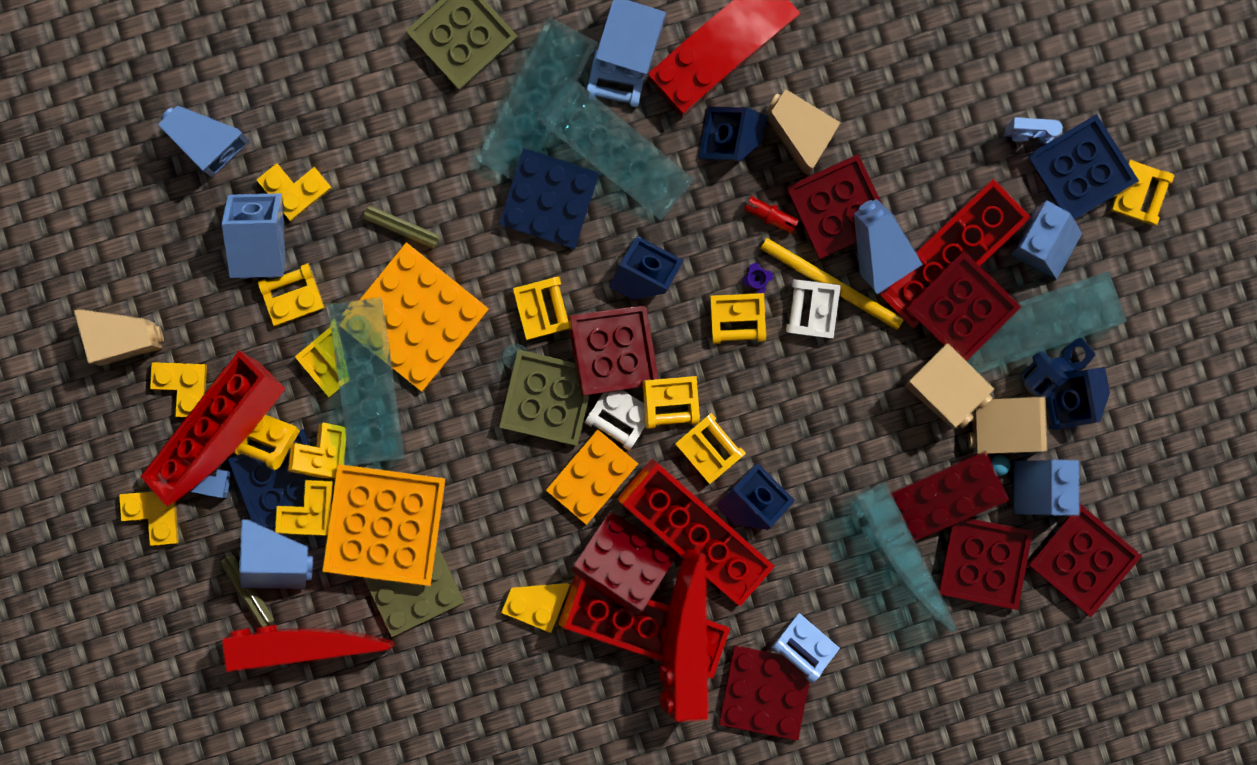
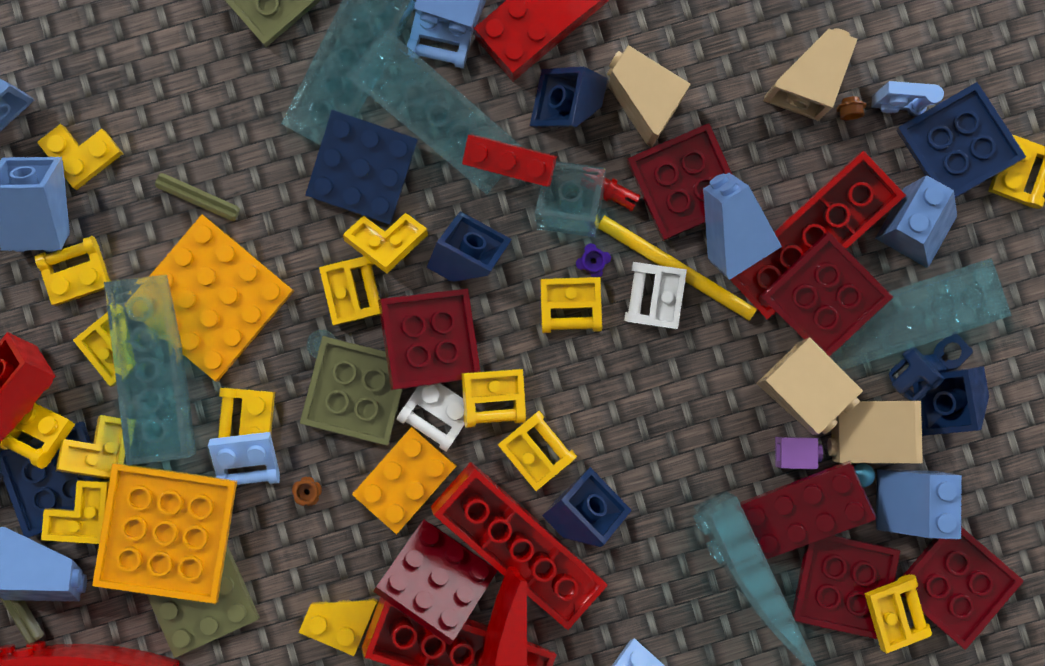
camera: 10 degrees right, 0 degrees up
none -> light blue plate [208,432,280,485]
none -> yellow plate [218,388,275,438]
none -> dark orange plate [292,477,322,506]
none -> yellow plate [343,213,428,274]
none -> red plate [462,134,557,187]
none -> clear light blue slope [535,161,606,238]
none -> tan slope [763,28,857,121]
none -> medium lavender brick [775,437,823,469]
none -> dark orange plate [837,96,867,120]
none -> yellow plate [865,575,932,654]

